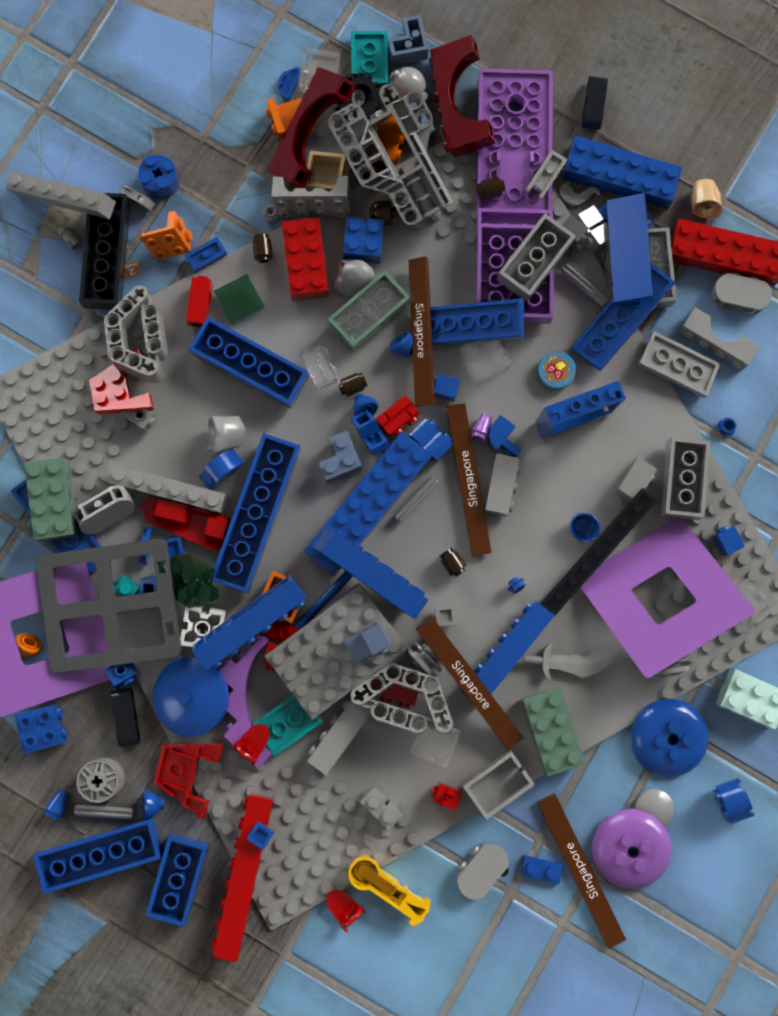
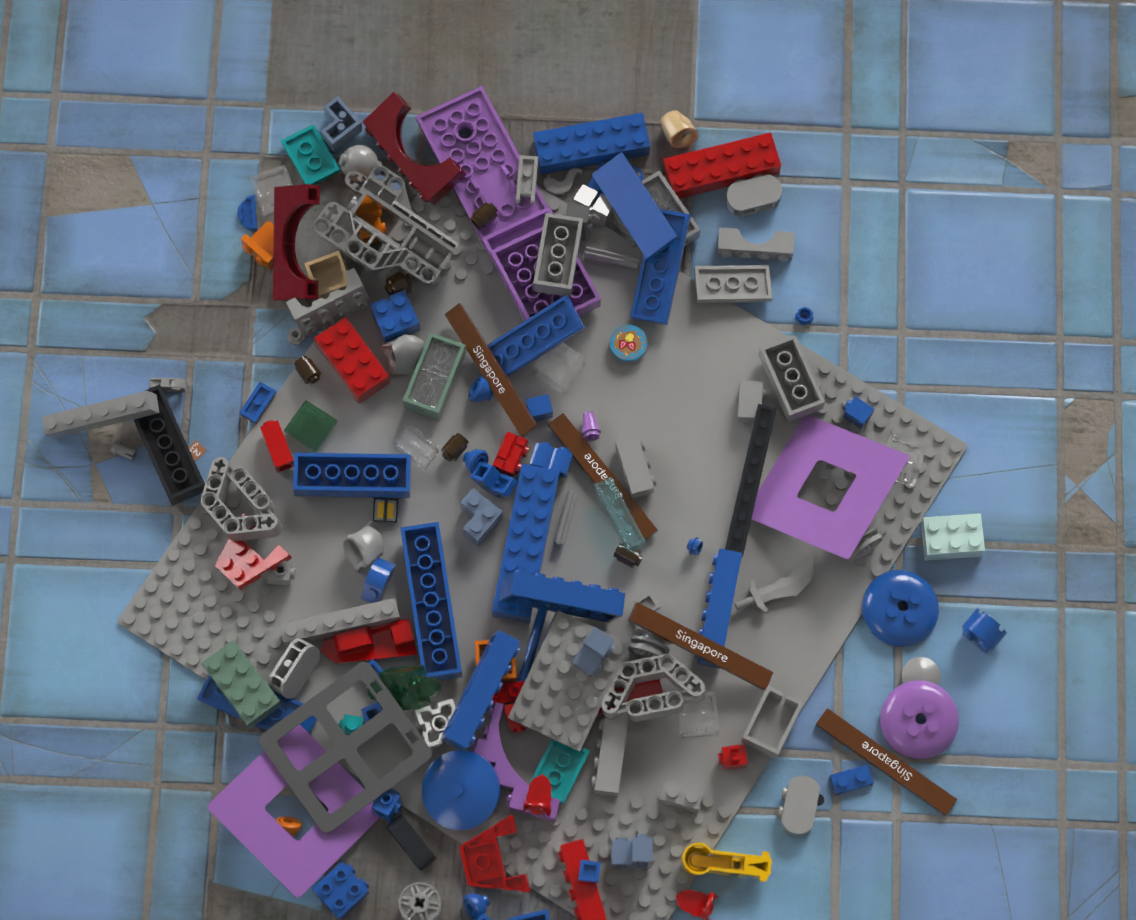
camera: 25 degrees left, 10 degrees down
blue brick [138,155,179,199] -> none
blue tile [139,527,154,566] -> none
orange bracket [140,211,193,260] -> none
black bush [335,73,381,121] -> none
blue brick [488,415,521,457] -> none
sand green brick [521,687,585,776] -> none
blue window [535,381,626,439] -> none
blue hair [569,512,600,542] -> none
black beam [582,76,608,130] -> none
none -> piece [359,498,398,531]
none -> clear light blue tile [594,478,646,551]
none -> sand blue brick [611,834,653,869]

